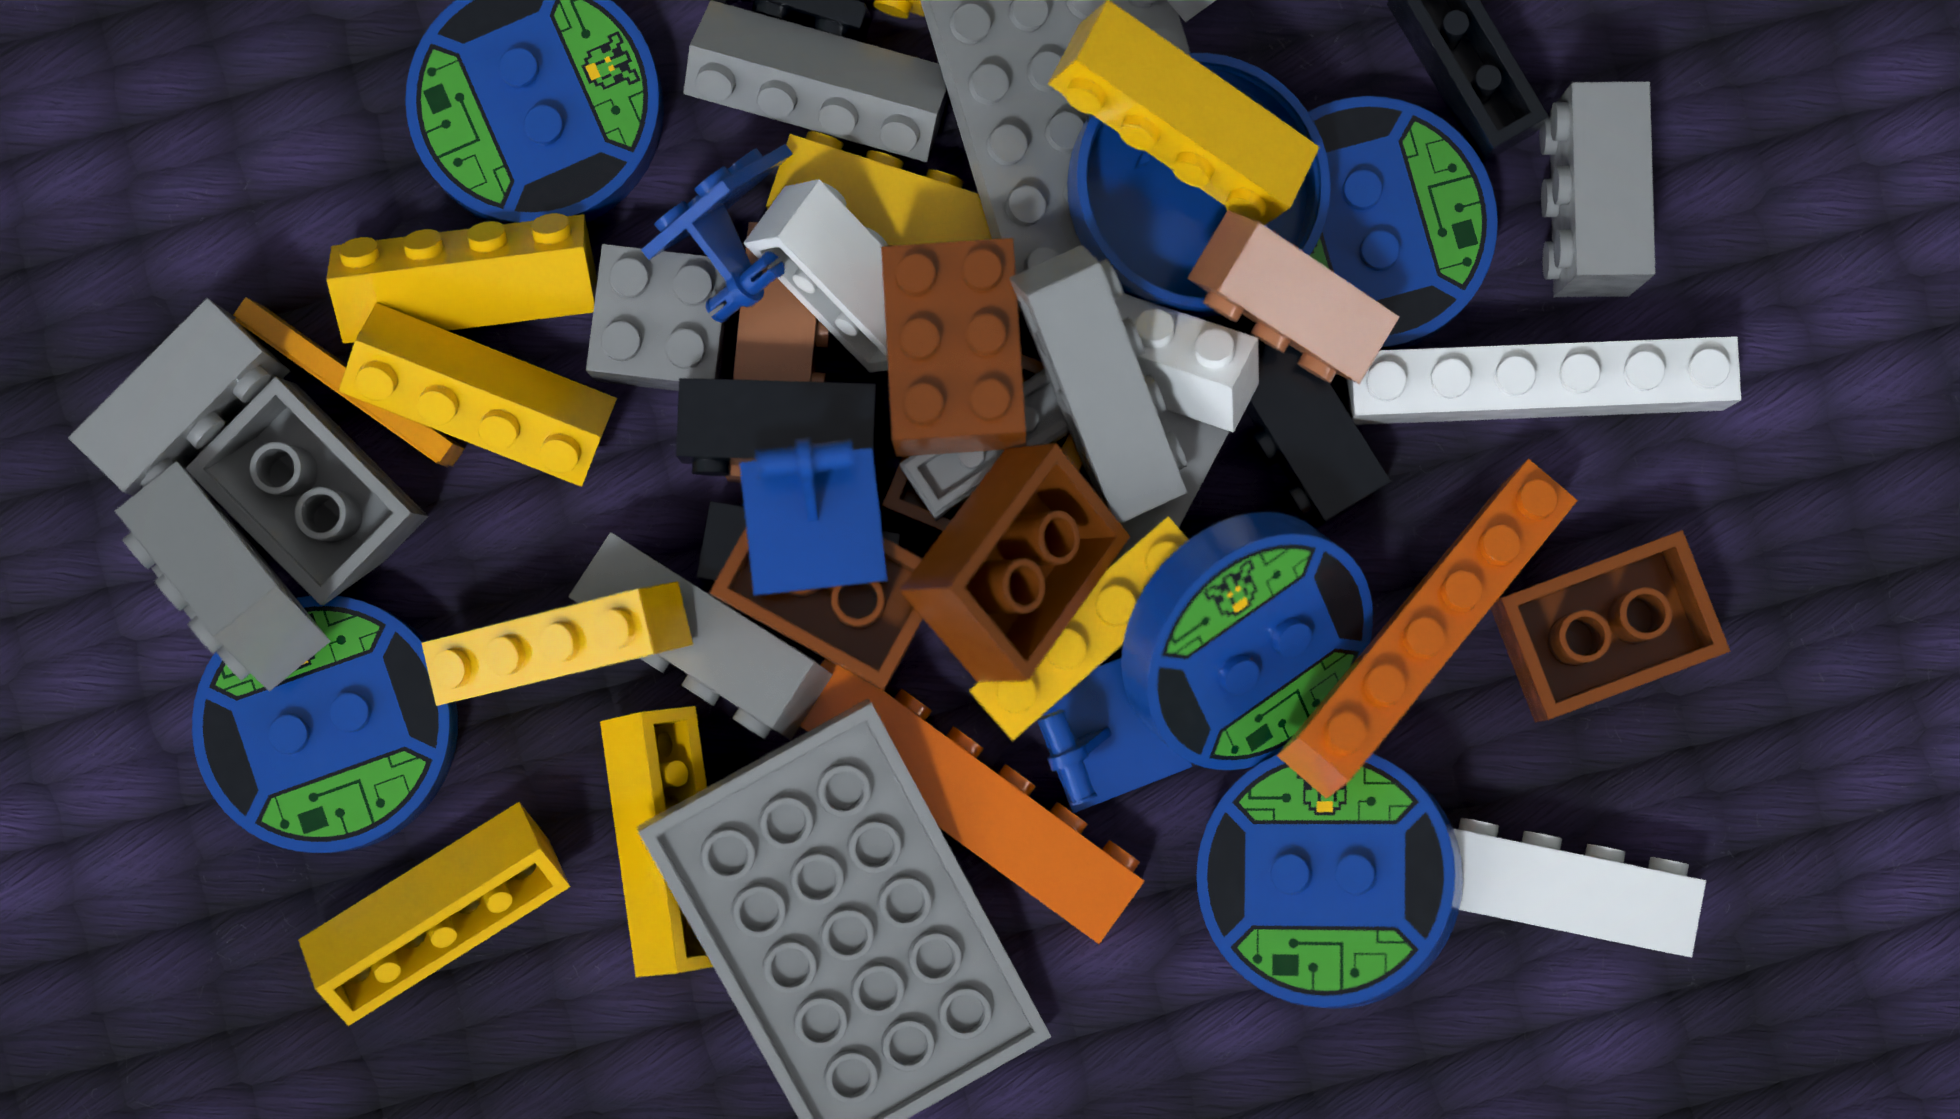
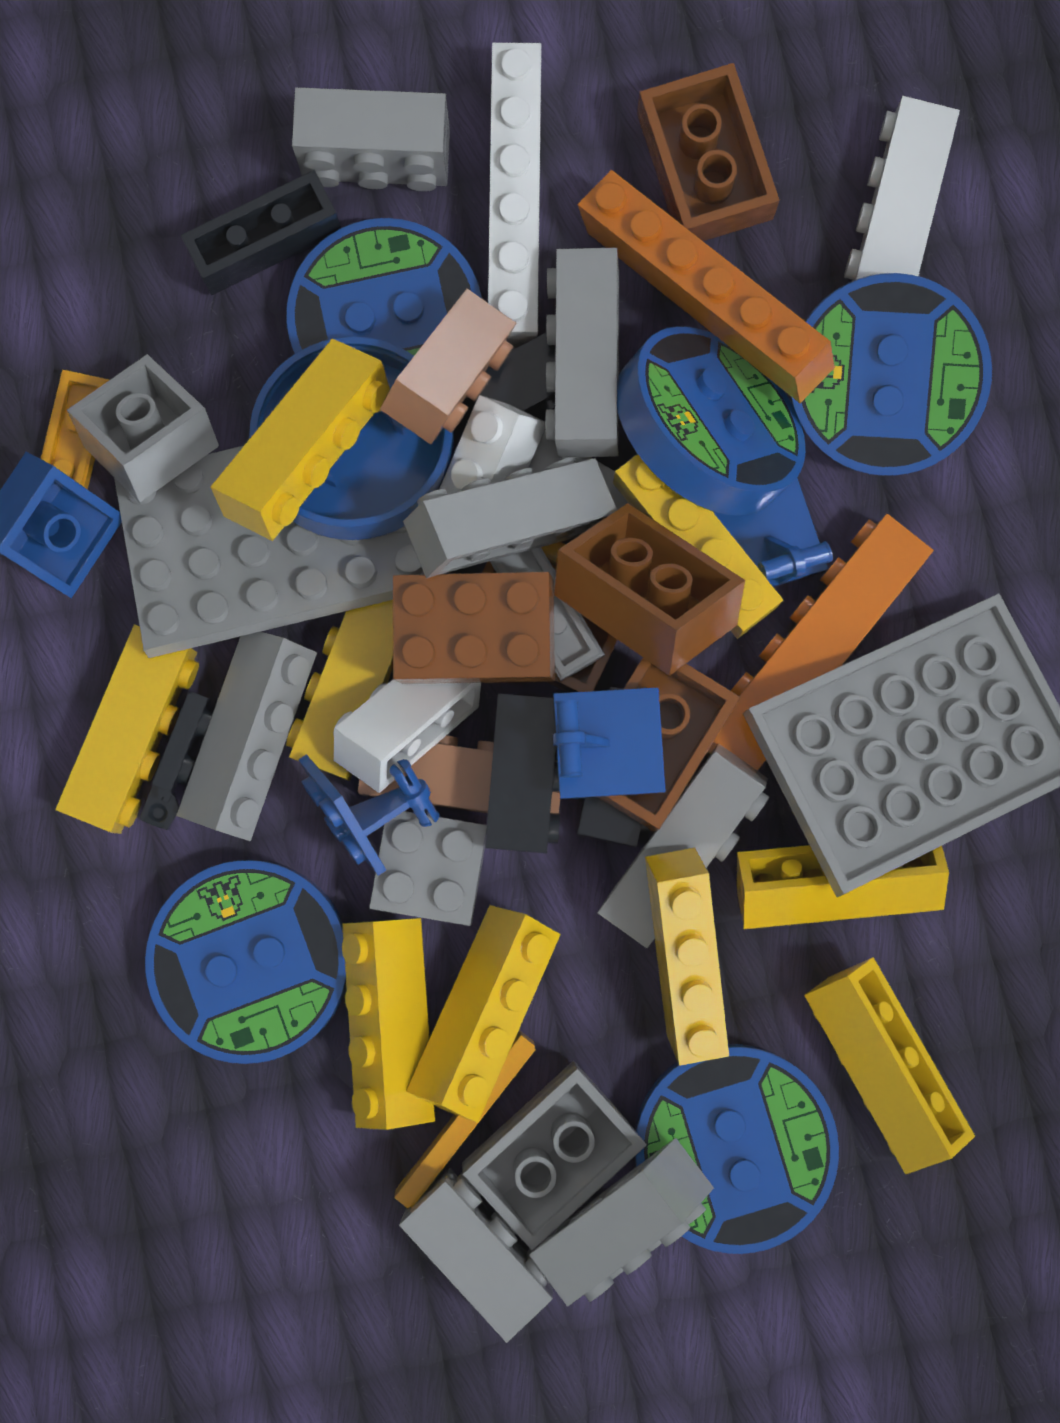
camera: 85 degrees left, 0 degrees up
none -> light grey brick [546,248,619,457]

